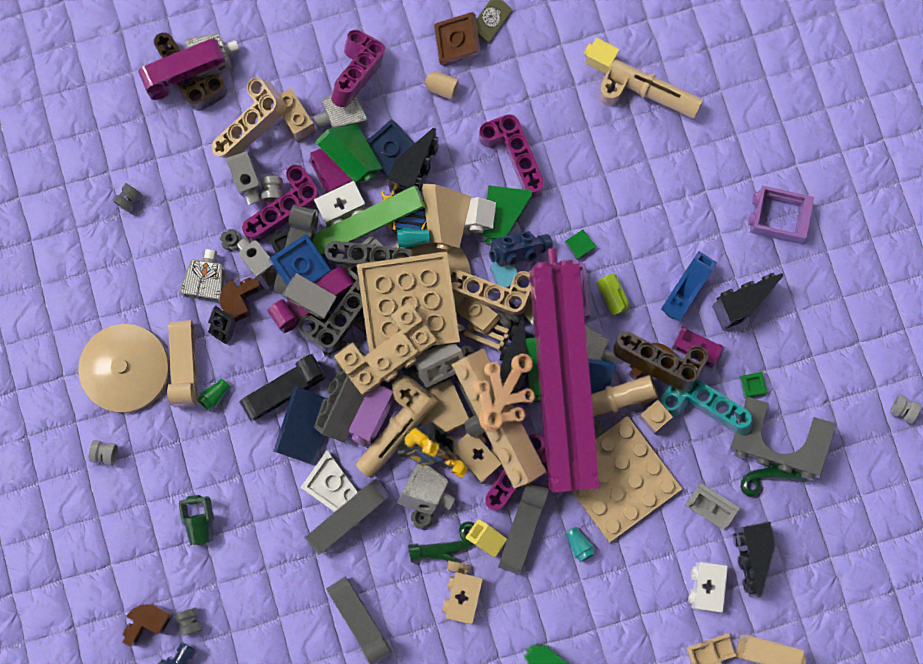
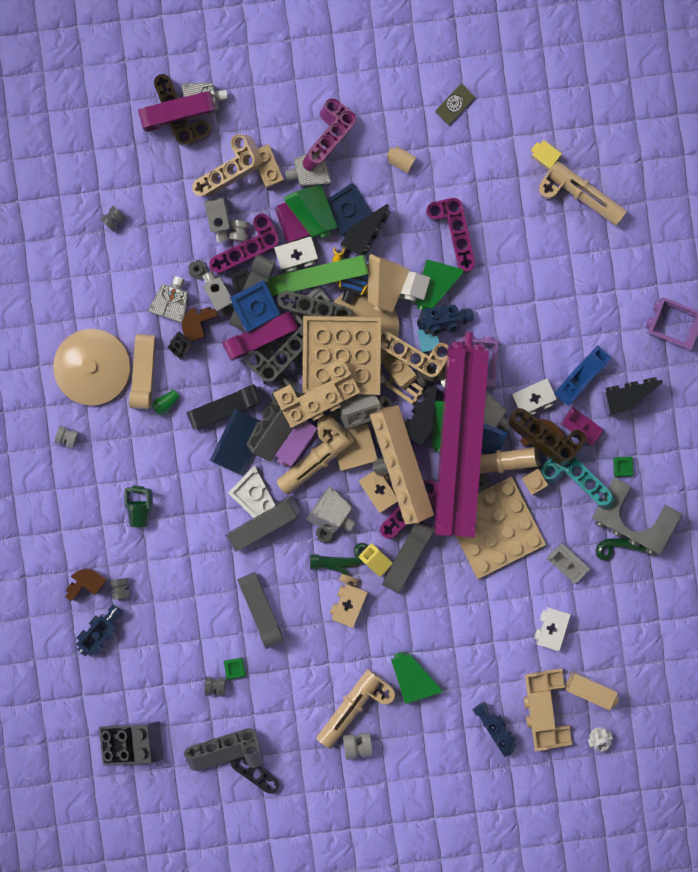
camera: 15 degrees right, 10 degrees up
light grey hinge [281,274,336,319] -> none
teal cone [397,227,430,249] -> none
torso [398,422,468,478] -> none
reddish brown tile [434,12,481,66] -> none
light nougat plant [474,354,535,432] -> none
green tile [565,229,596,260] -> none
teal cone [565,527,596,563] -> none
lime arm [596,273,630,315] -> none
black slope [732,522,775,597] -> none
none -> white brick [511,379,557,415]

